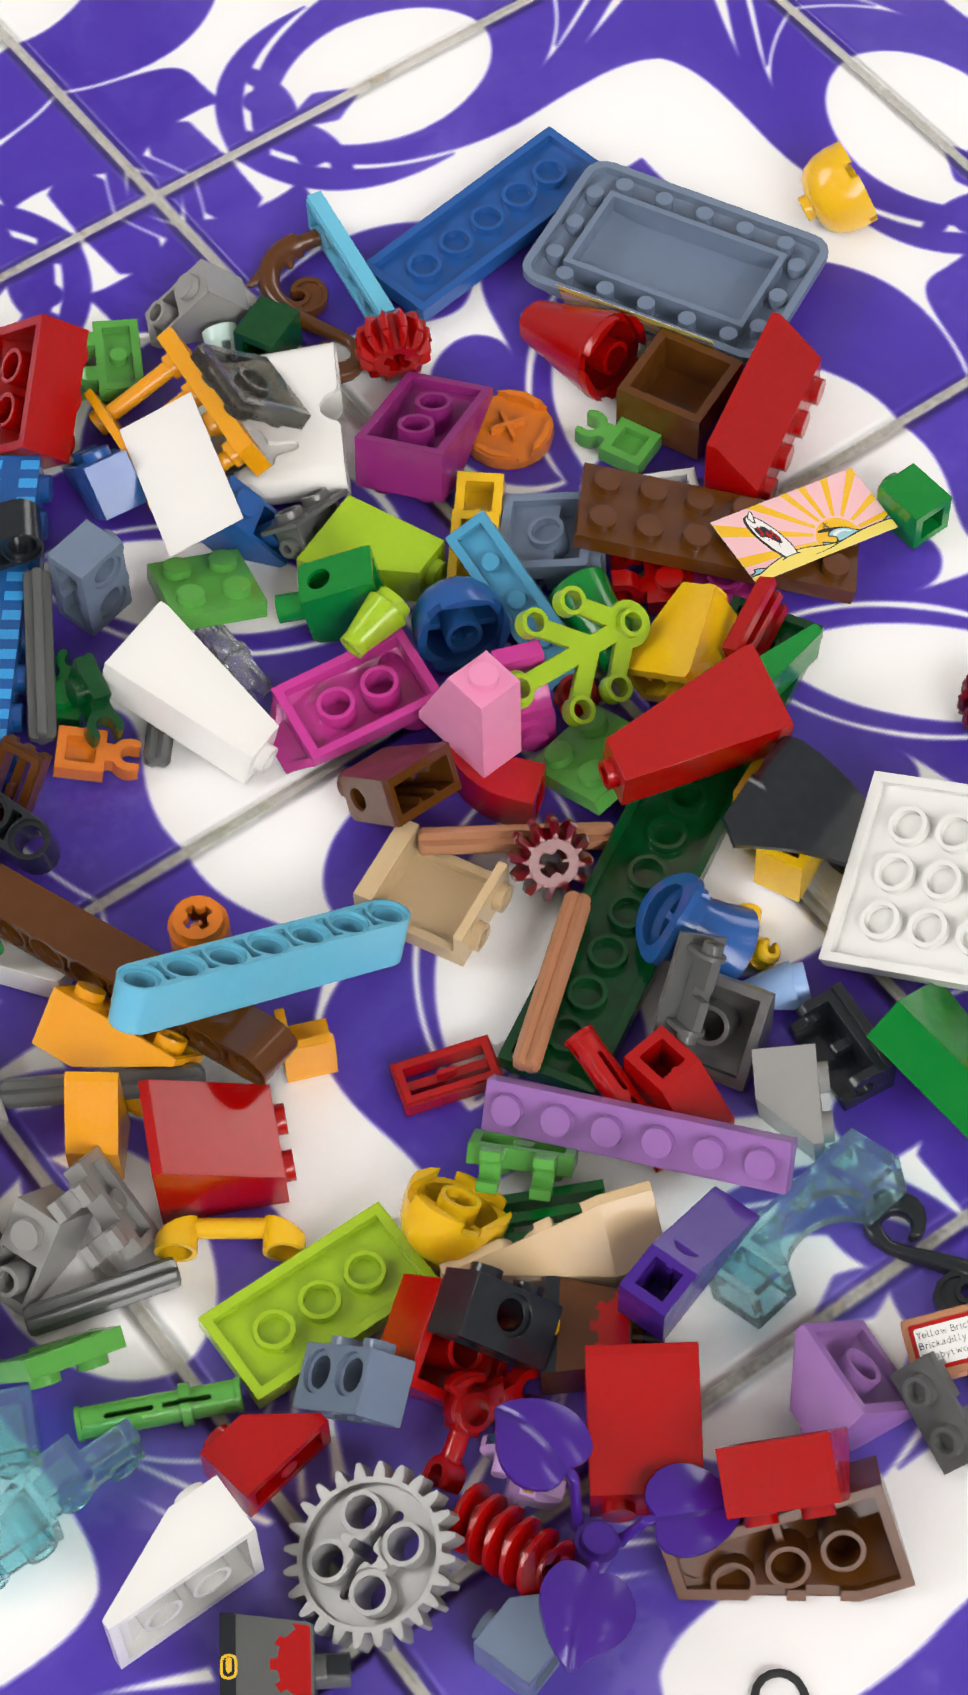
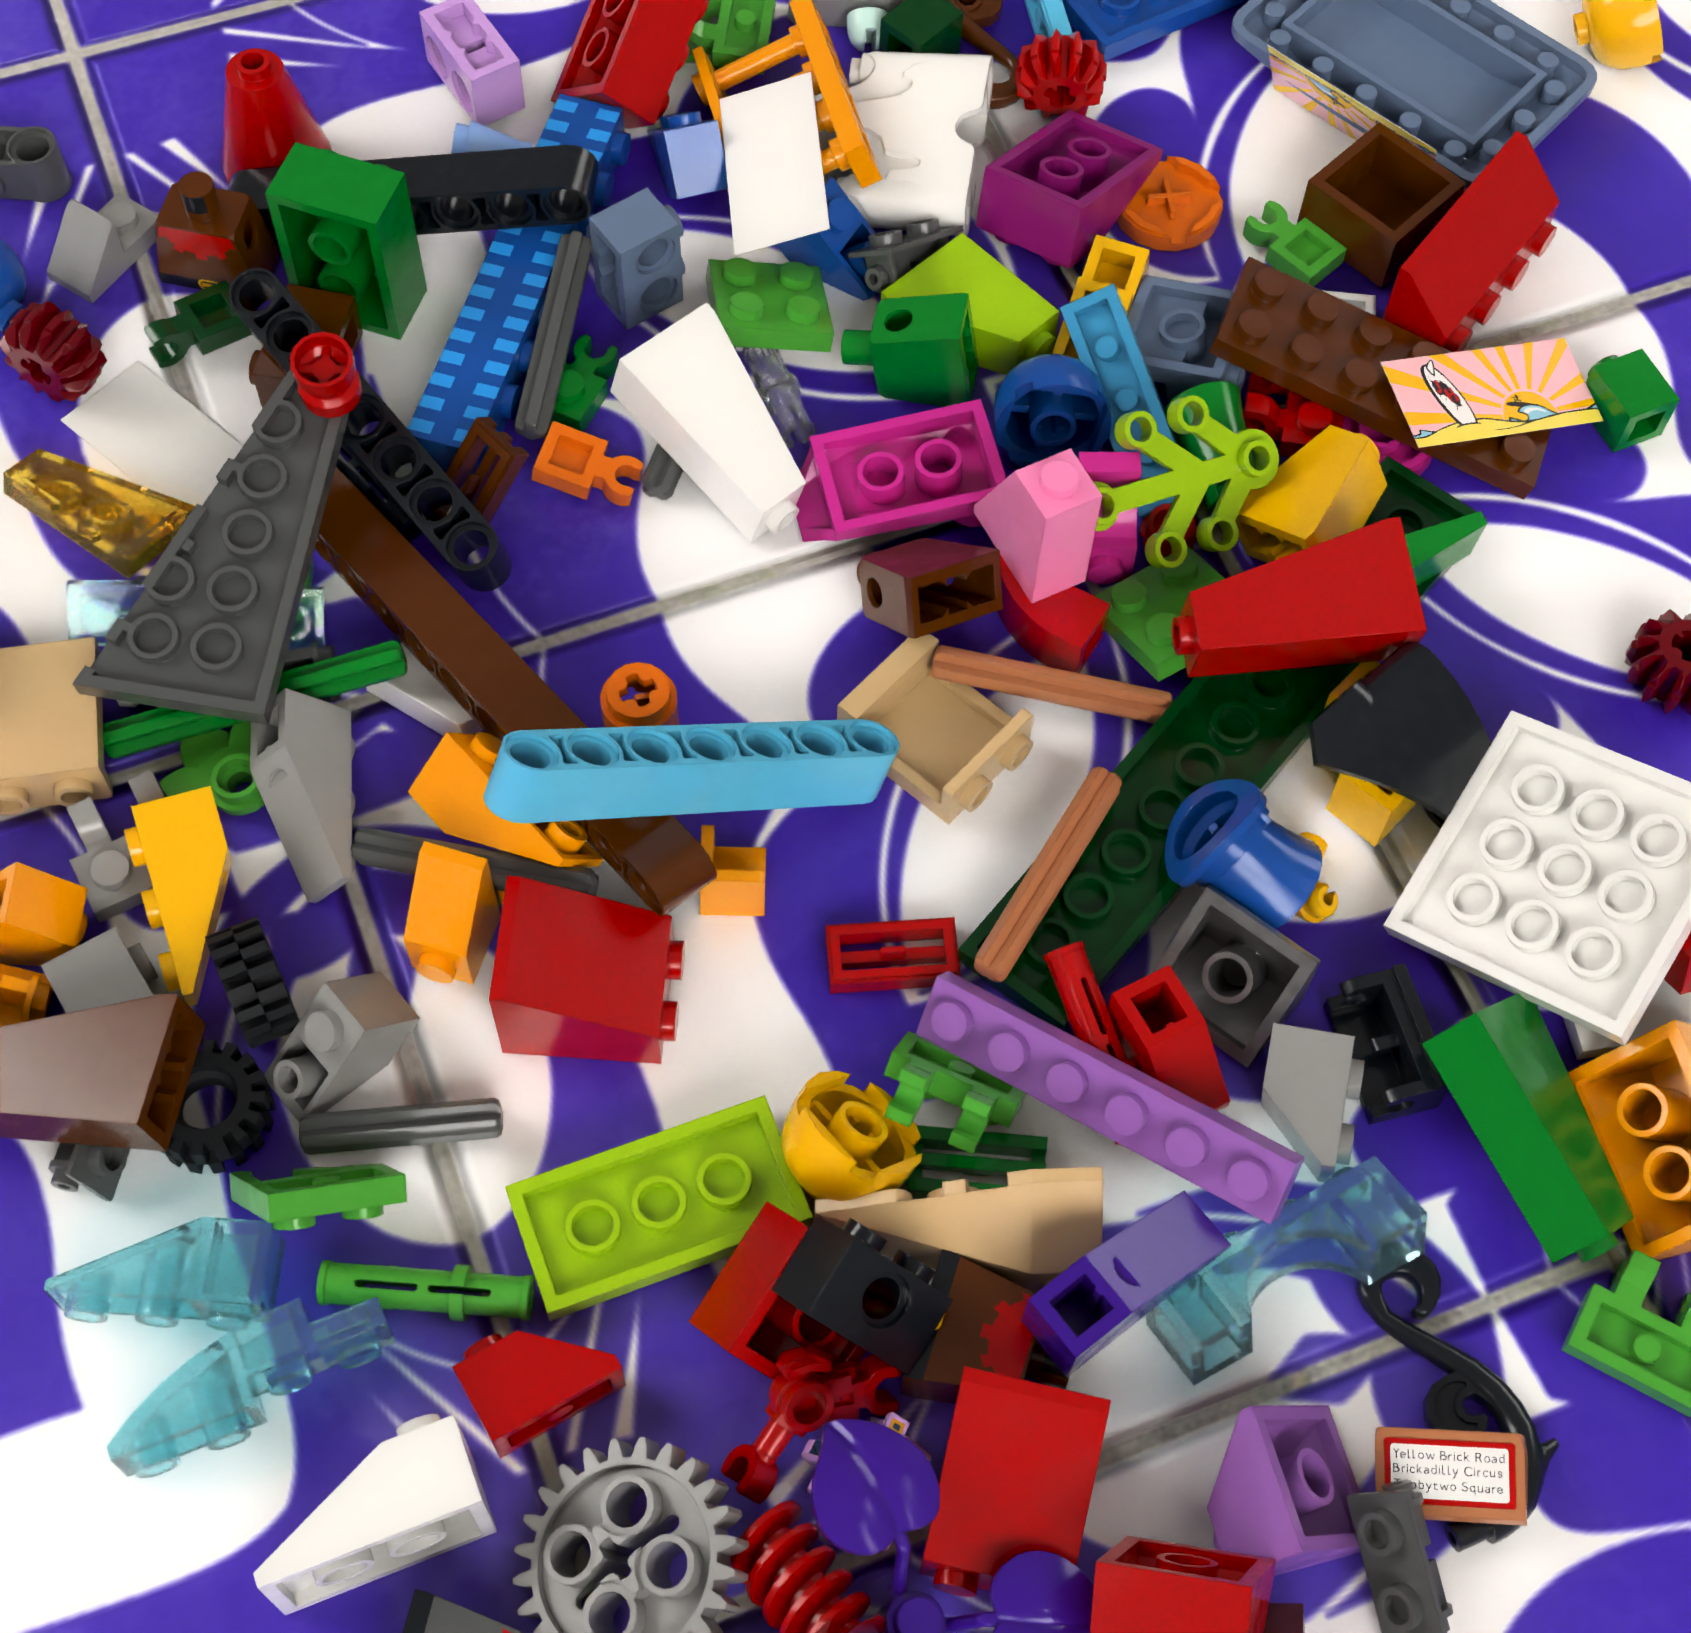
camera: 10 degrees right, 5 degrees up
light grey plate [47,1146,159,1269] -> none
dark green plate [65,653,124,748] -> none
yellow bar [154,1214,306,1262] -> none
clear smoke plate [190,343,311,430] -> none
sand blue brick [292,1335,416,1428] -> none
lime cone [340,586,410,659] -> none
dark red gear [506,814,593,902] -> none
red cone [519,300,646,402] -> none
dark grey hinge [651,931,727,1046] -> none
red tile [721,576,789,657] -> none
light blue cone [743,959,811,1010] -> none

